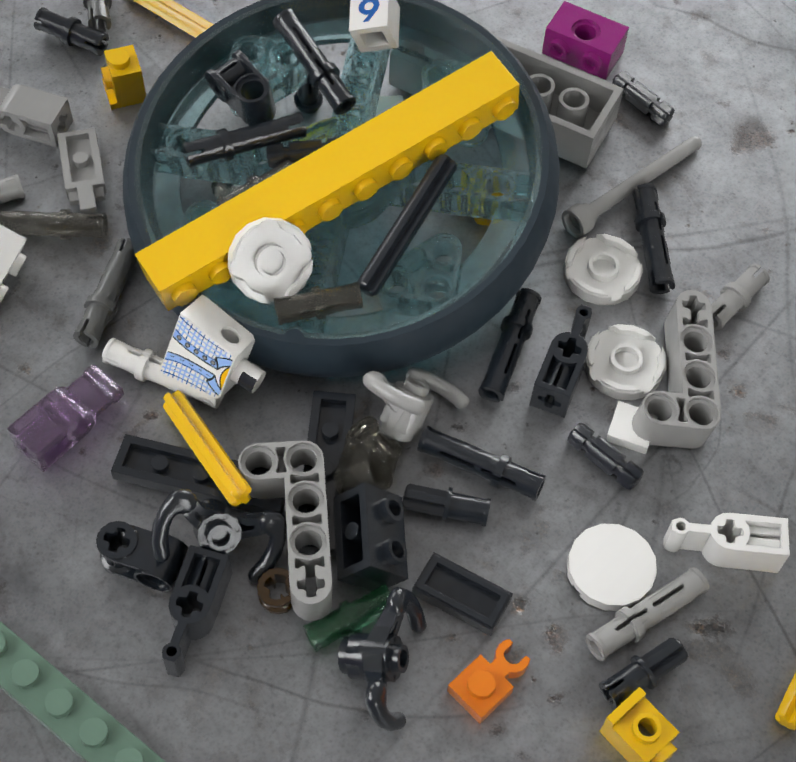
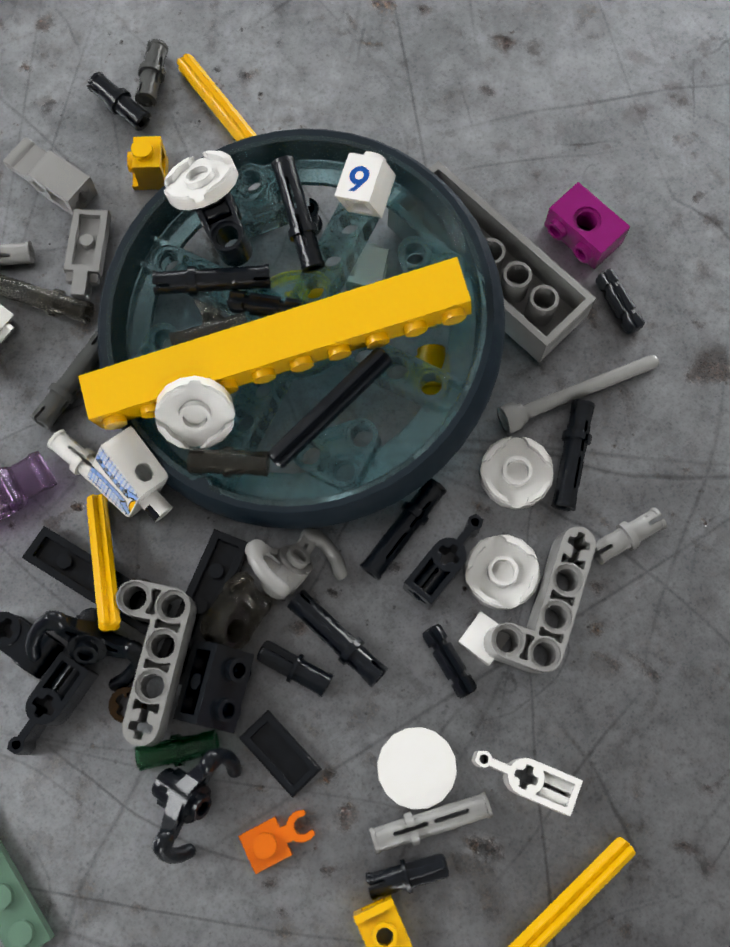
camera: 20 degrees right, 15 degrees up
none -> white tile [163,150,238,211]

